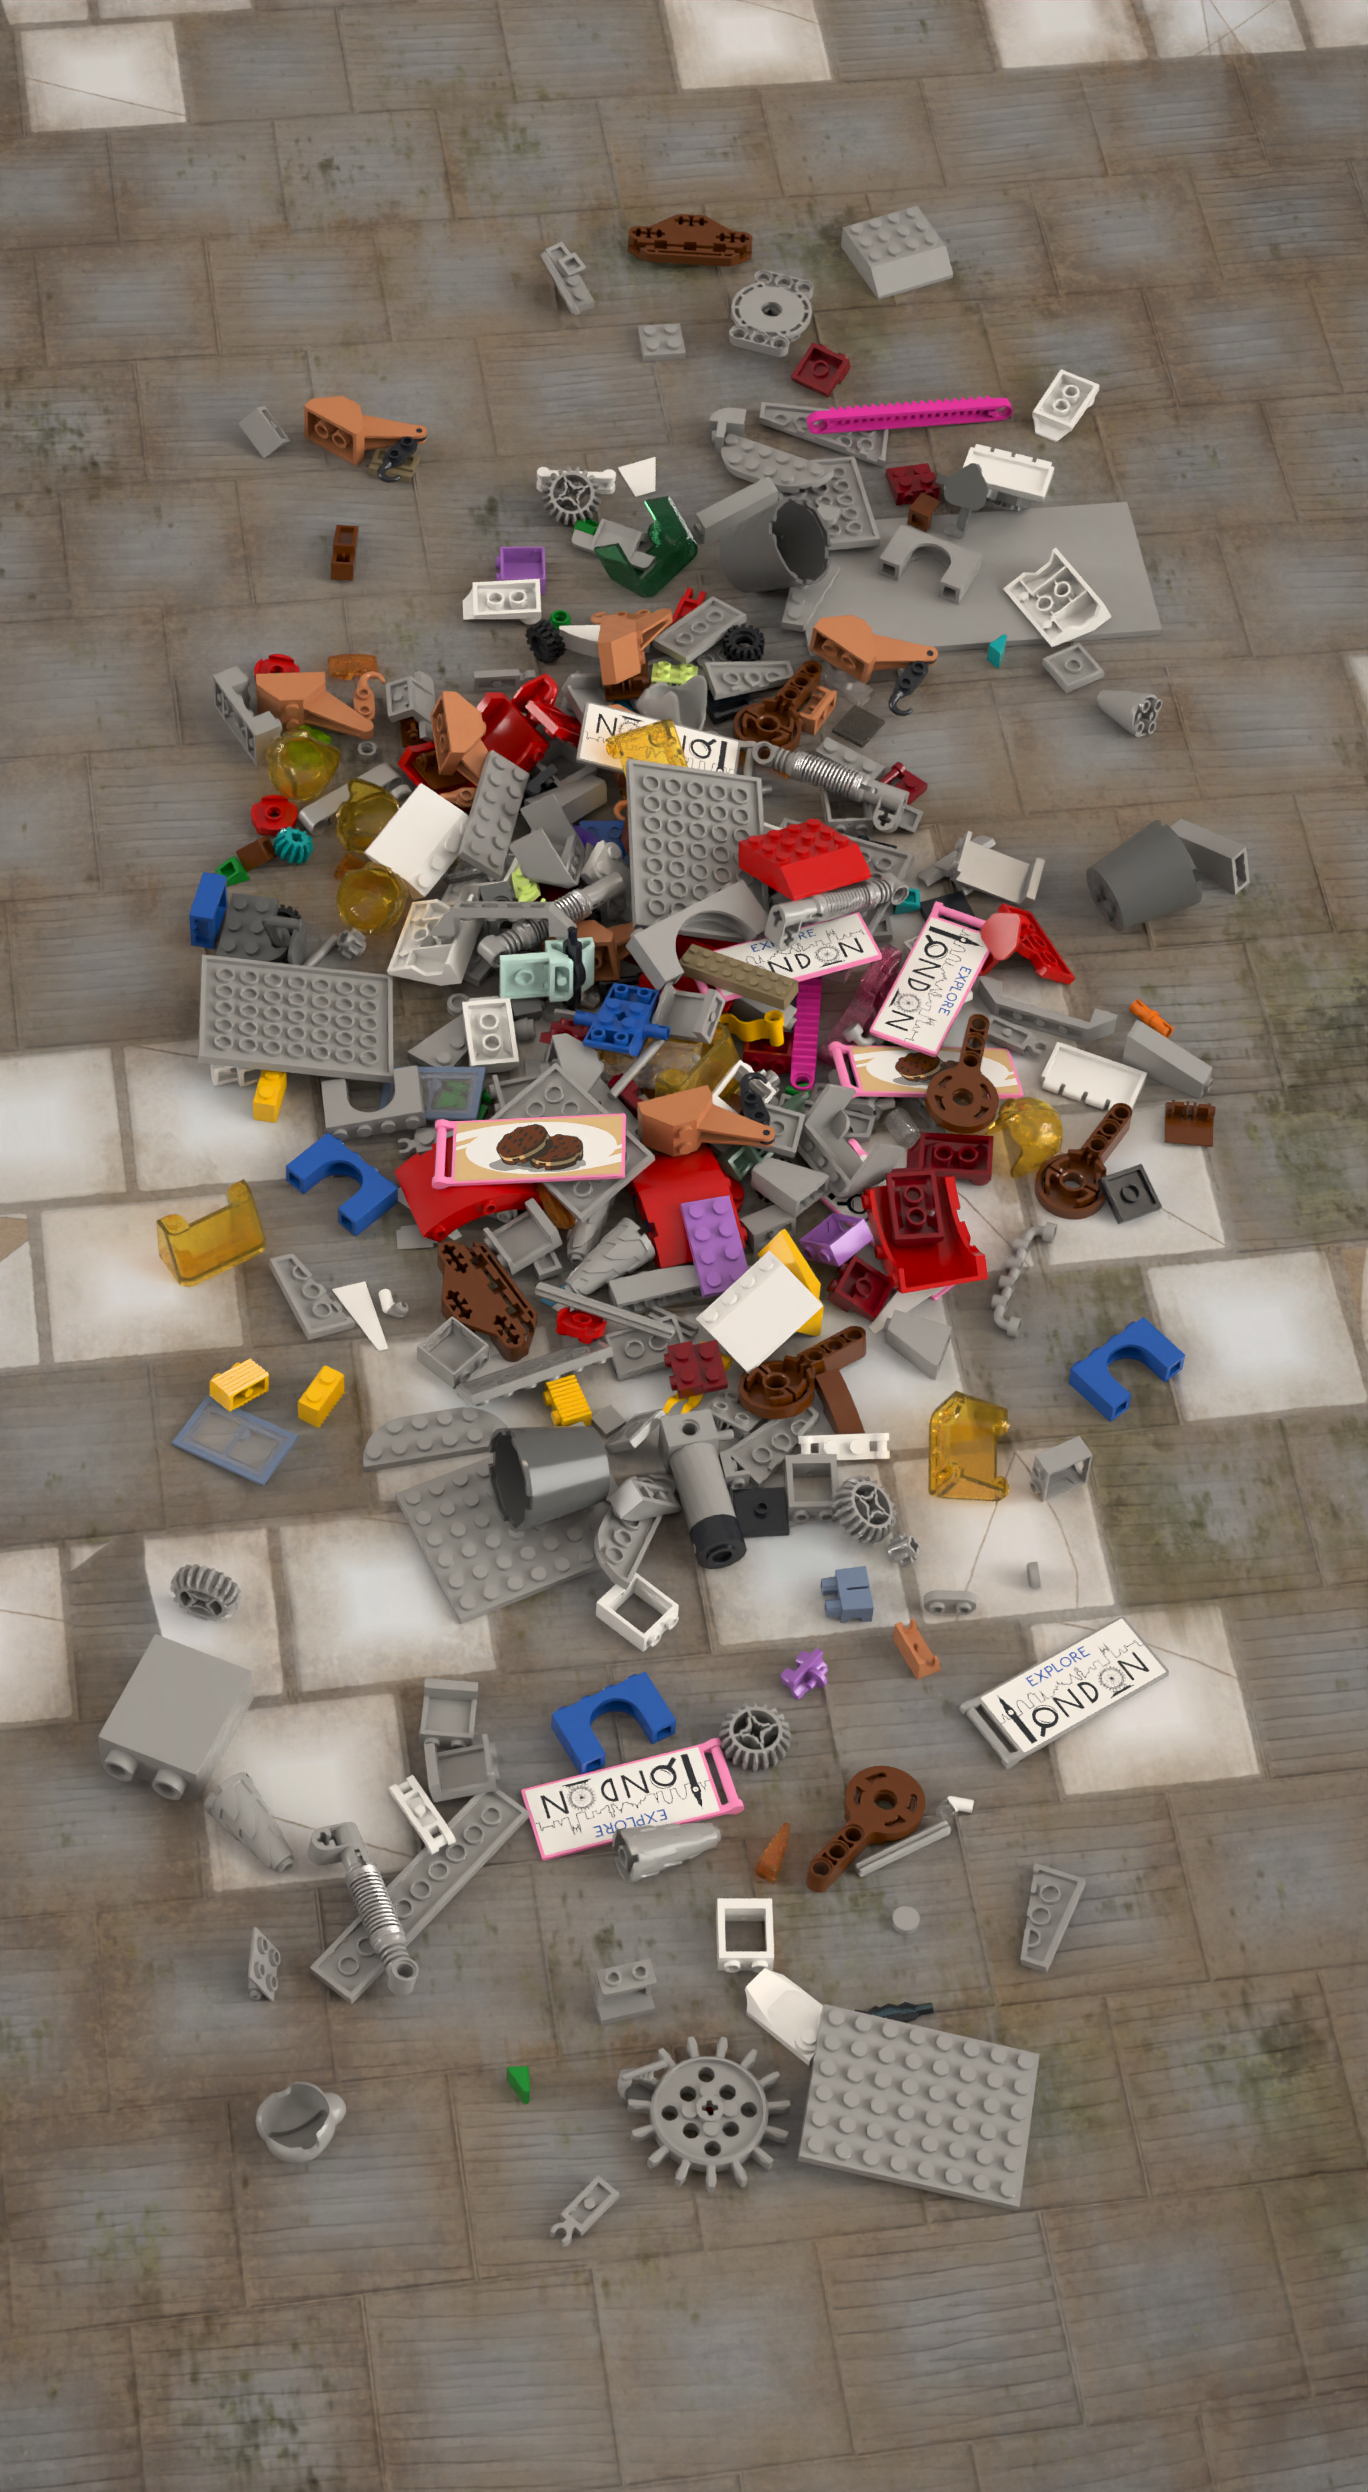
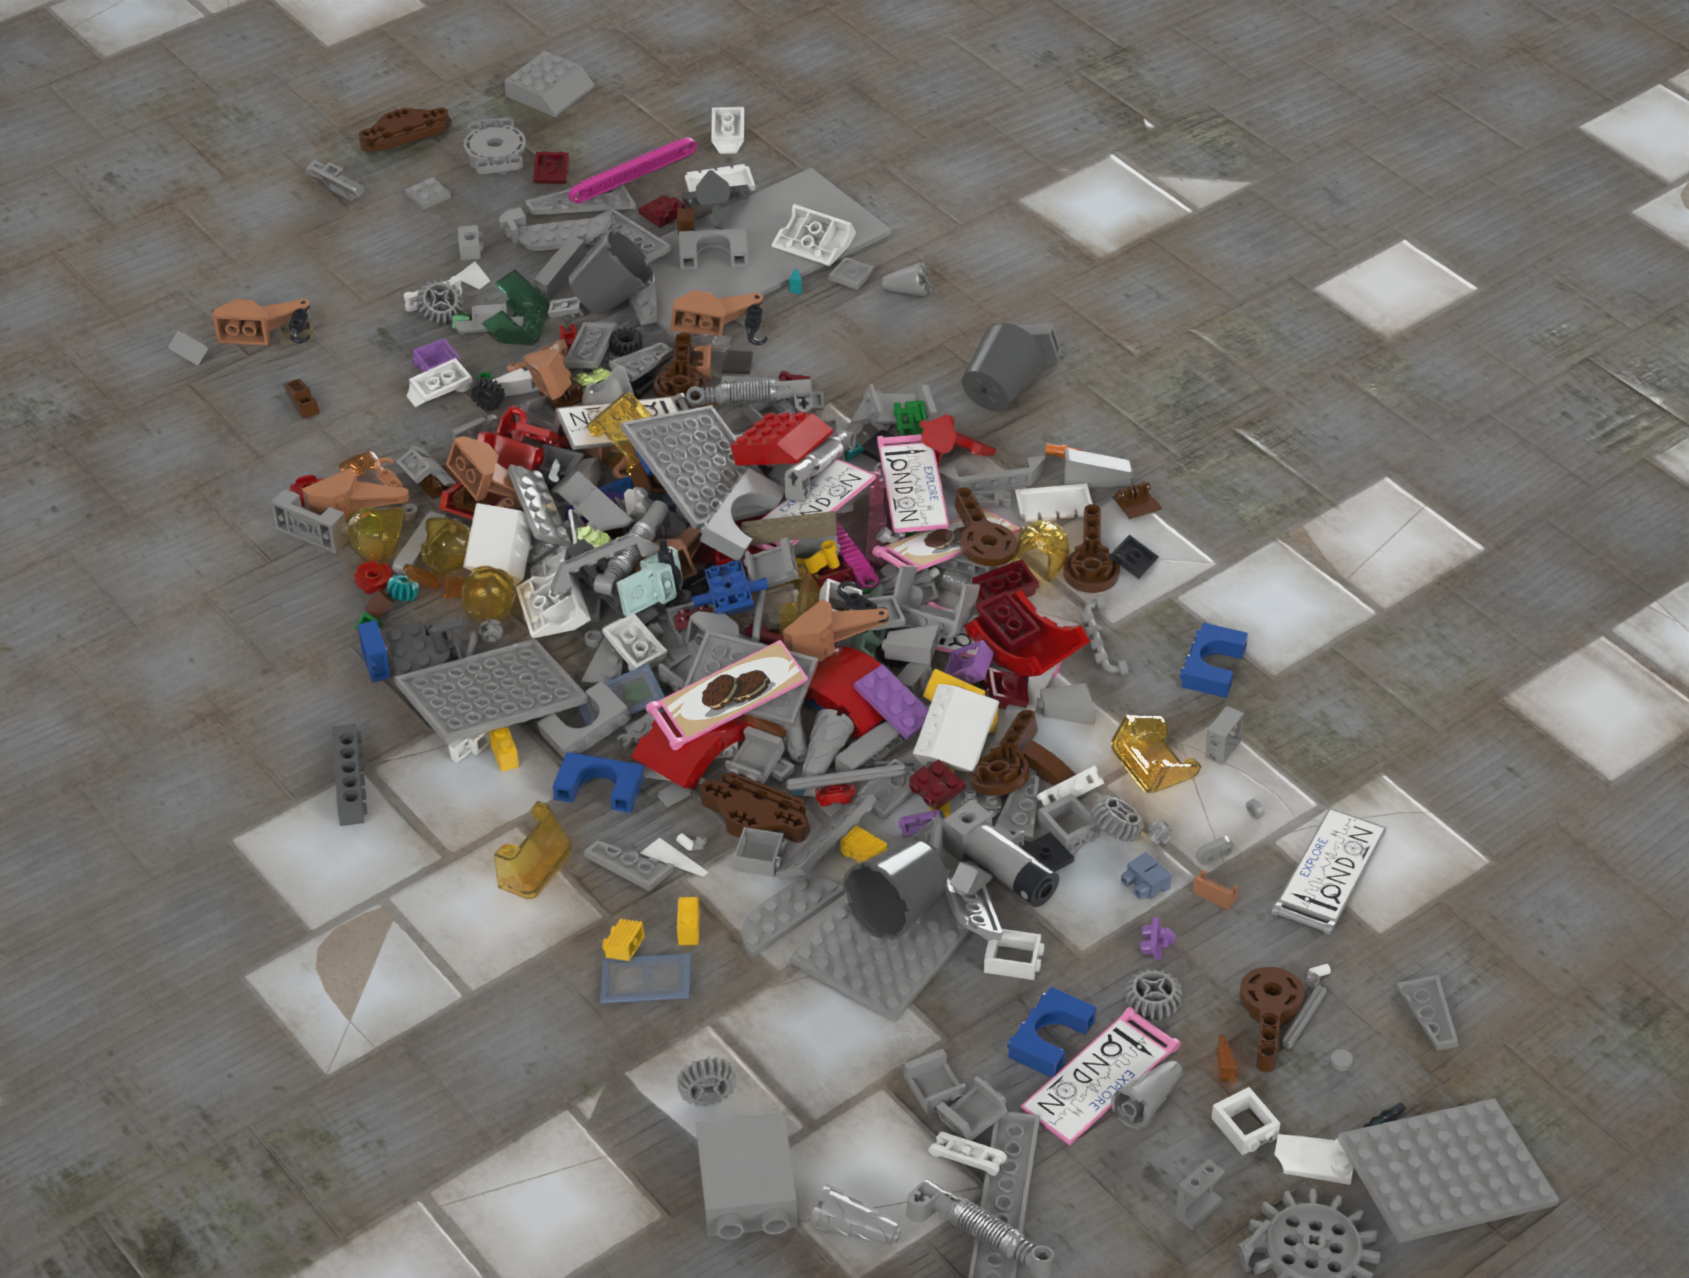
camera: 25 degrees left, 10 degrees down
none -> dark grey brick [332,724,367,826]
none -> clear orange tile [403,563,441,590]
none -> light grey brick [458,225,484,260]
none -> light grey plate [548,297,585,318]
none -> green plate [893,401,927,436]
none -> medium lavender hinge [898,810,940,837]

